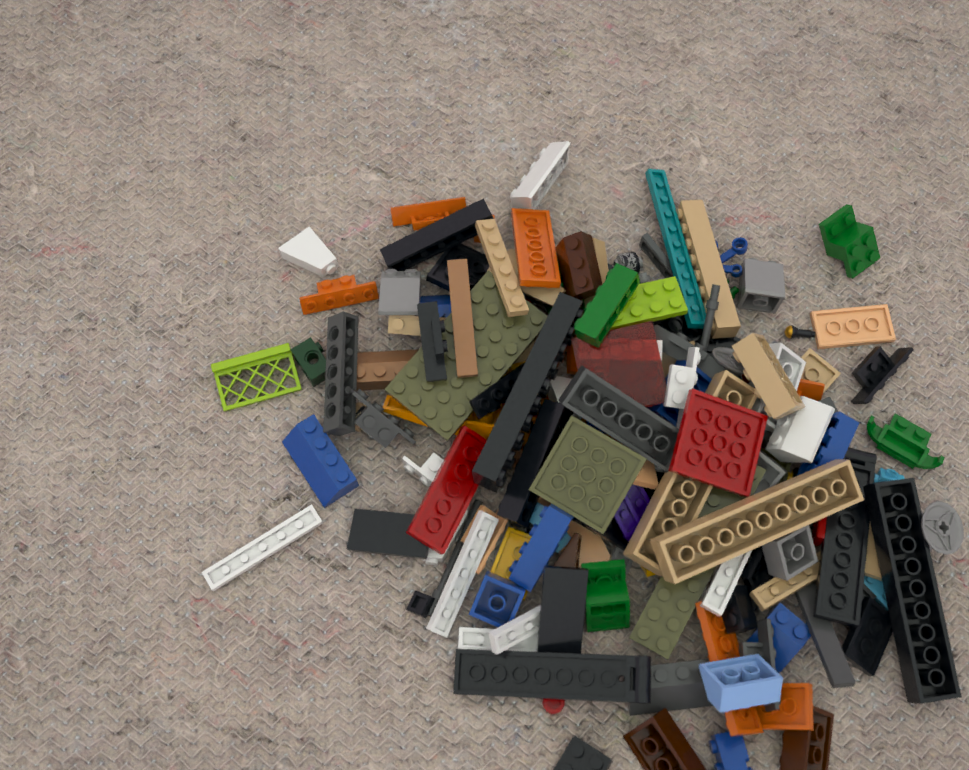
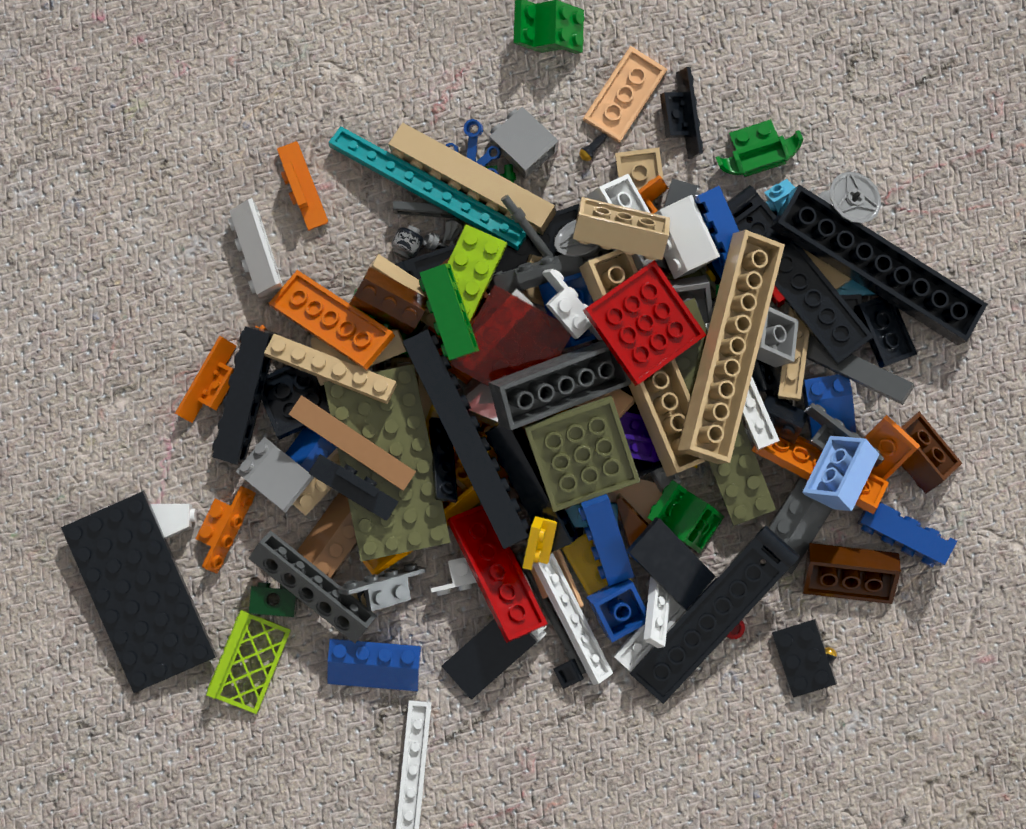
camera: 50 degrees left, 15 degrees up
none -> black plate [61,491,217,693]
none -> orange bracket [277,141,329,231]
none -> yellow bracket [522,516,557,570]

